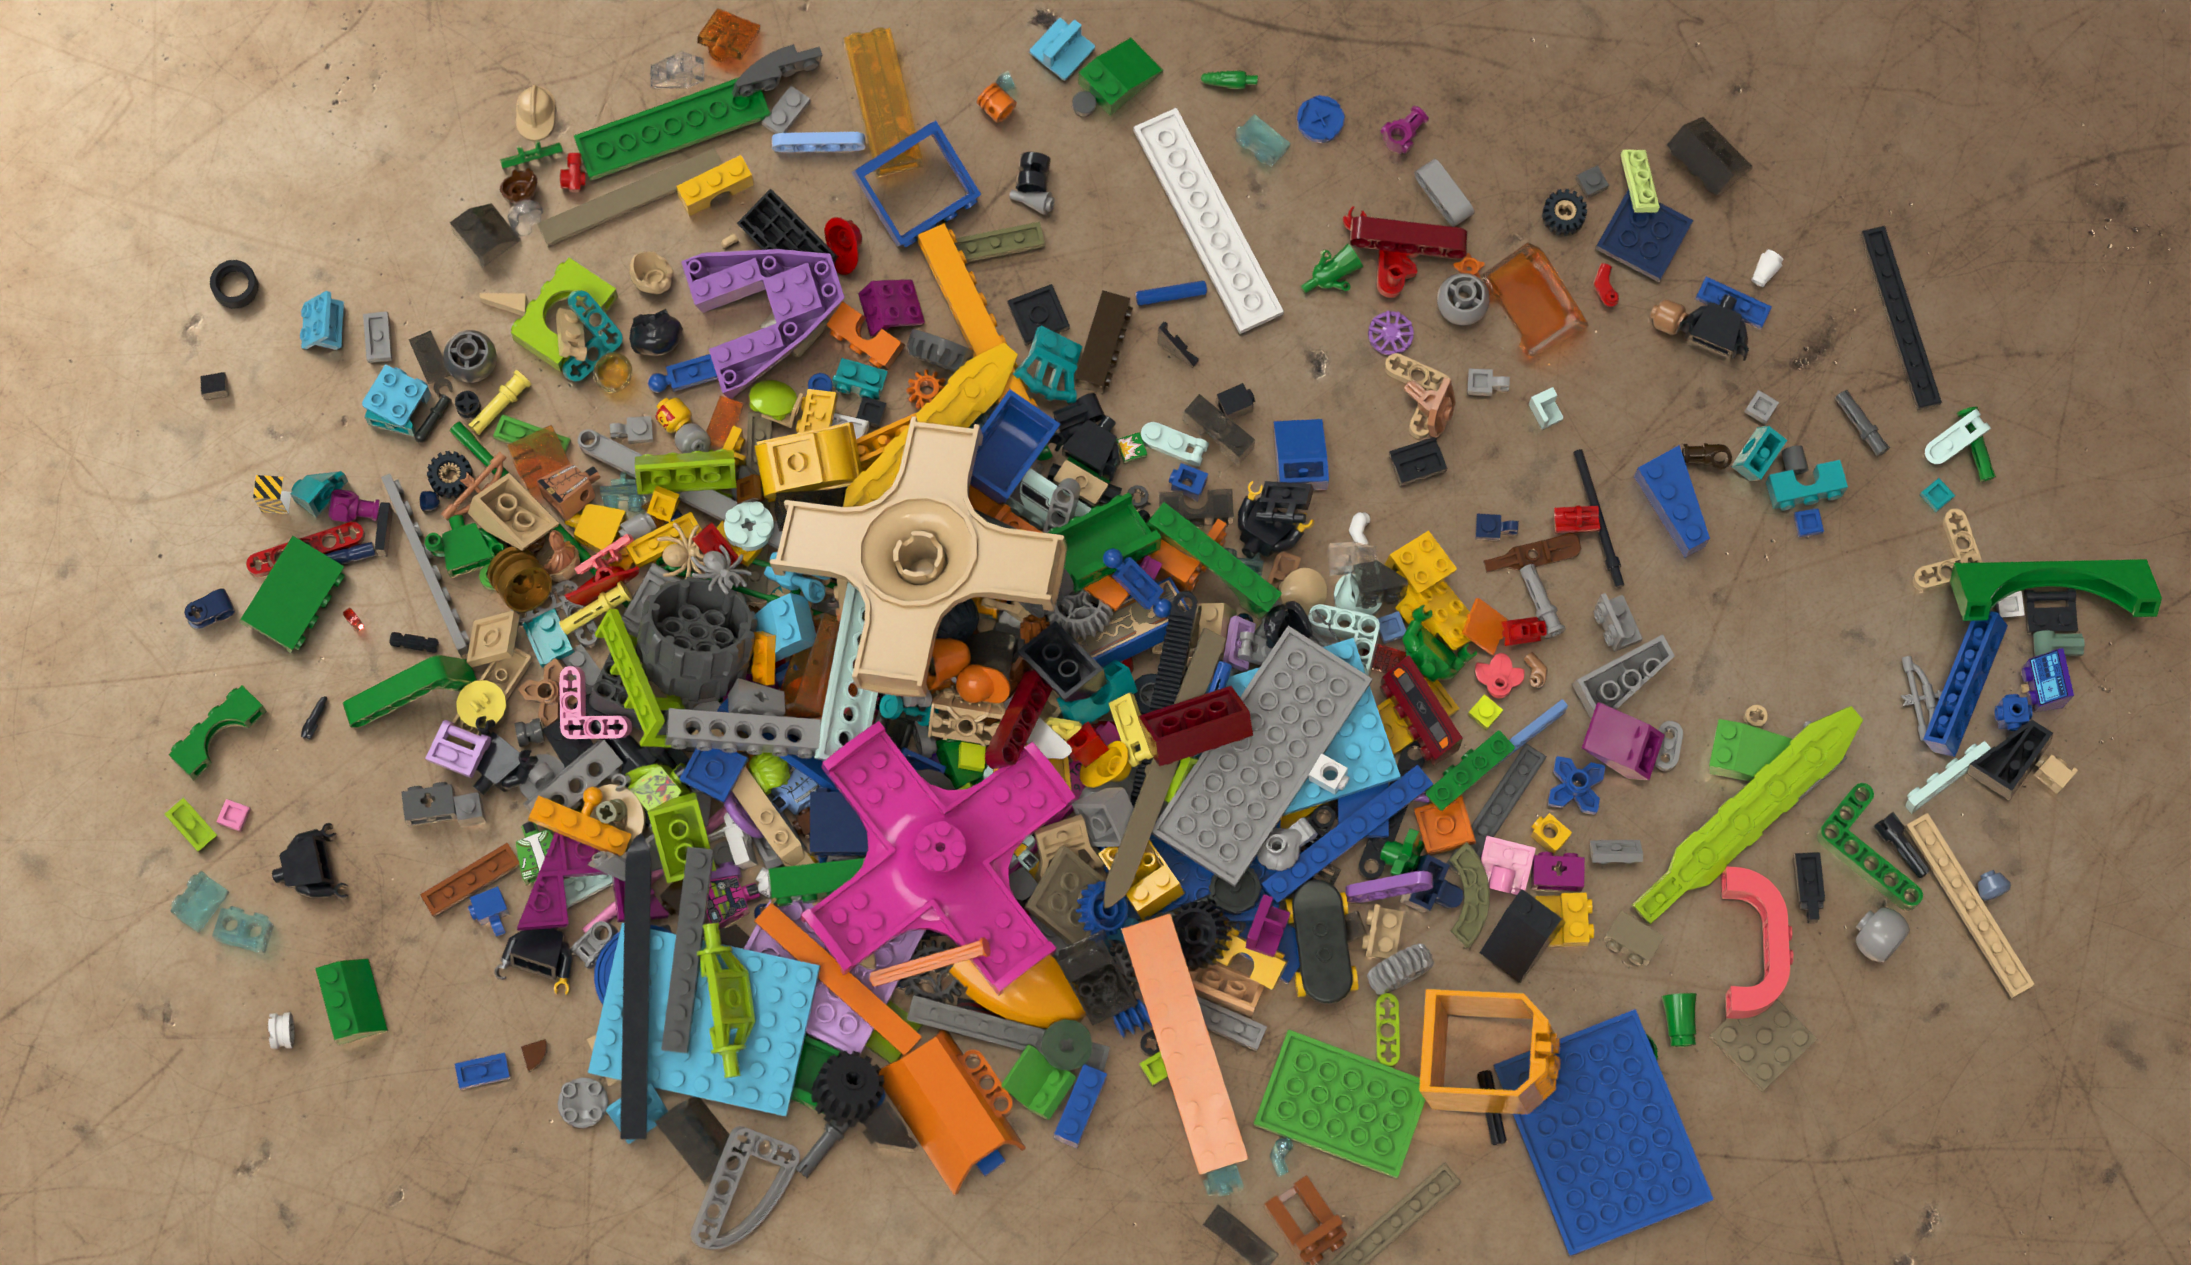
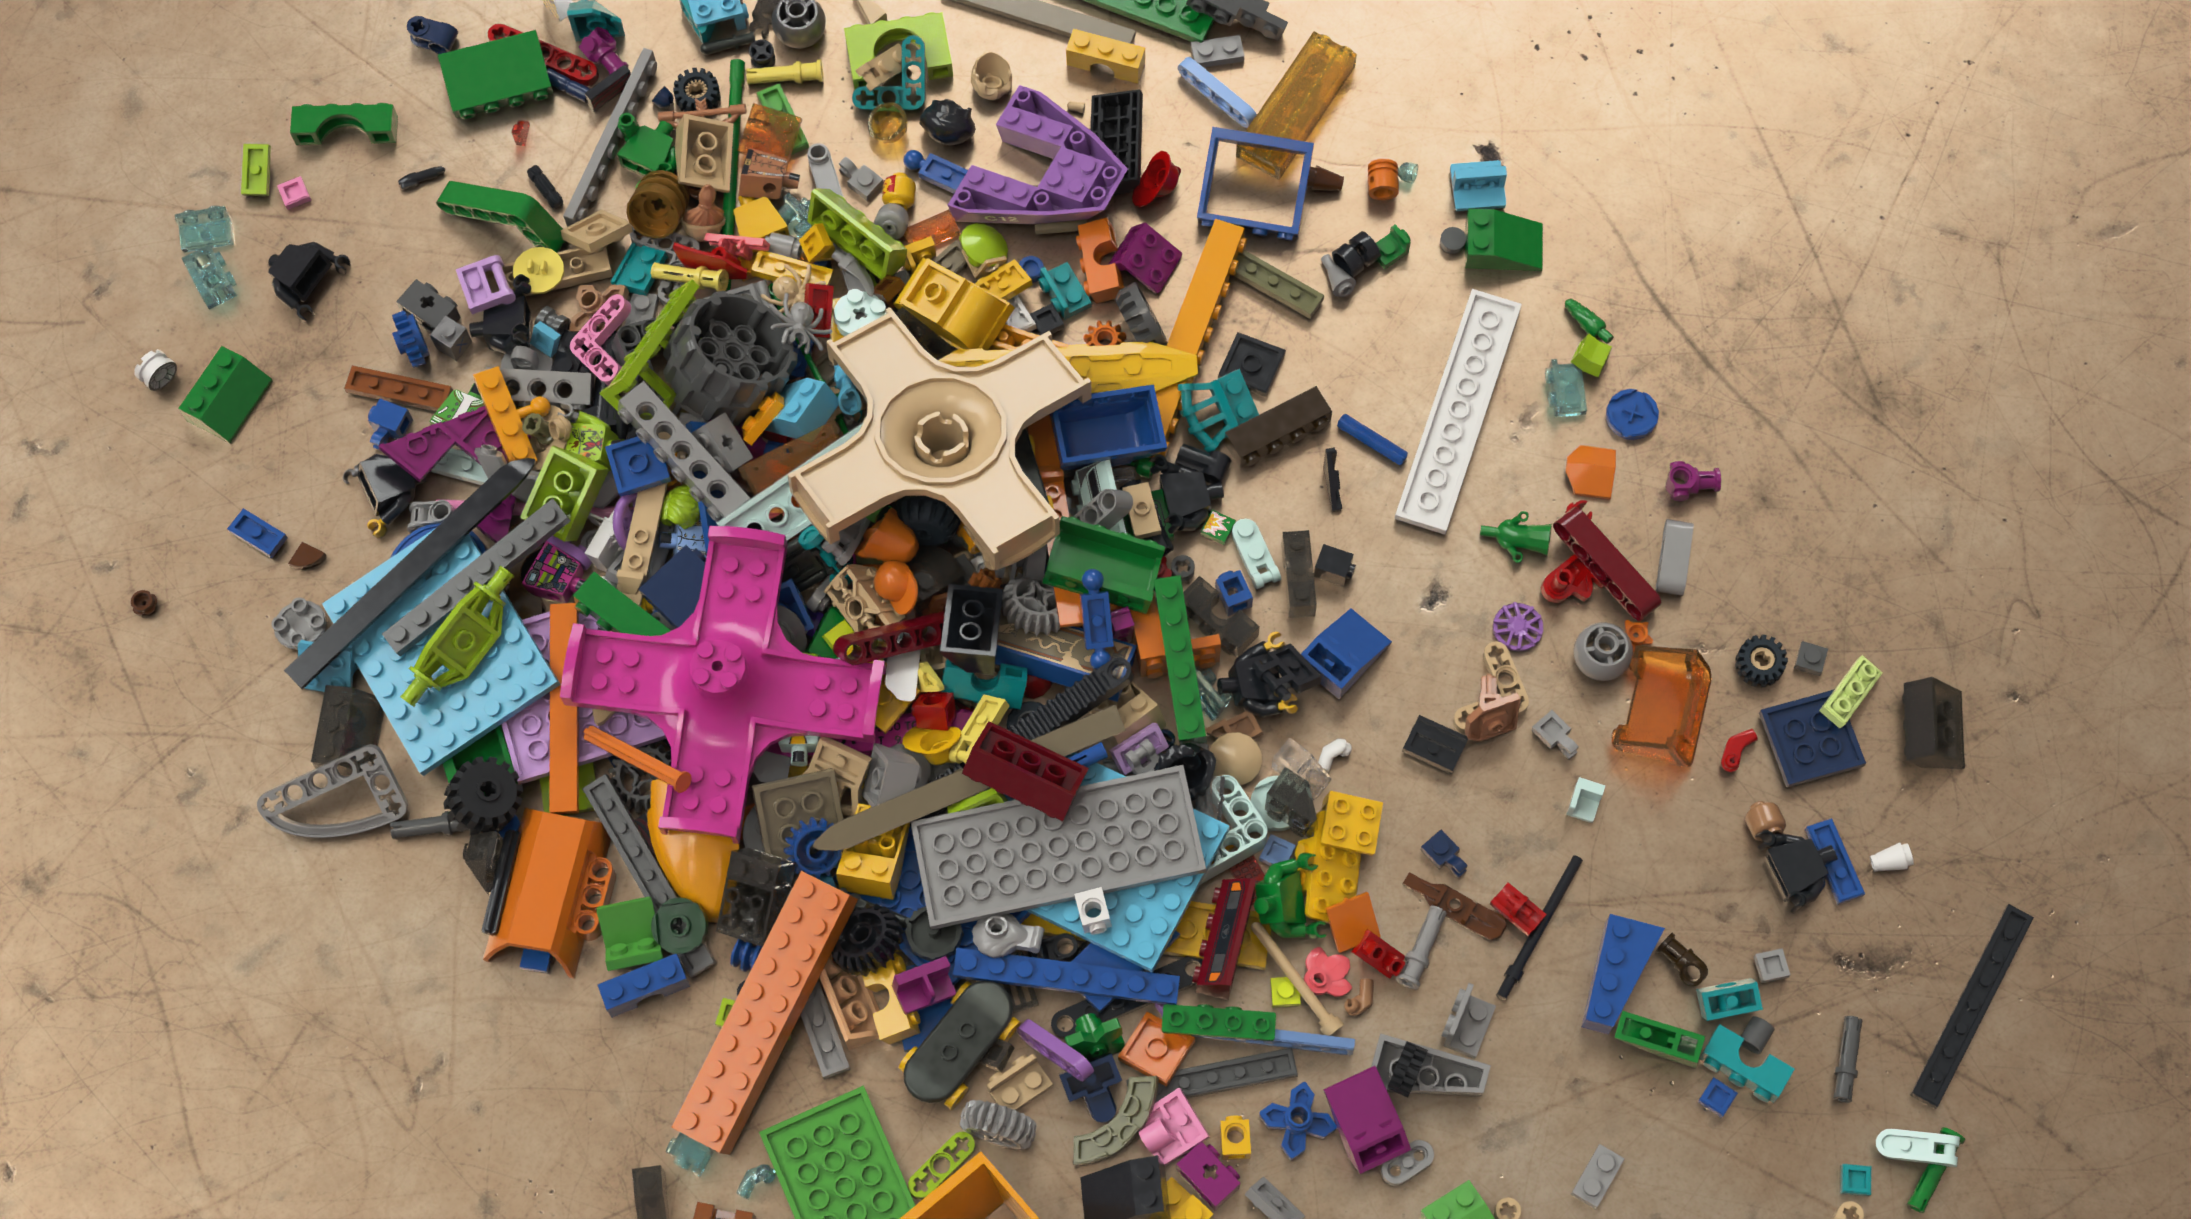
camera: 50 degrees right, 5 degrees down
none -> reddish brown plate [131,590,157,616]
none -> blue gear [392,310,430,368]
none -> black axle [482,830,521,936]
none -> medium azure plate [530,321,561,358]
none -> tan plate [548,415,572,441]
none -> light grey bar [832,249,874,297]
none -> tan piece [1251,922,1344,1036]
none -> reddish brown cone [1307,165,1344,191]
none -> green bracket [1376,224,1411,270]
none -> black tyre [1387,1041,1428,1098]
none -> orange slope [1565,445,1616,500]
none -> lime piece [1570,334,1612,377]
none -> light grey plate [1571,1144,1624,1209]
none -> green slope [1614,1011,1705,1068]

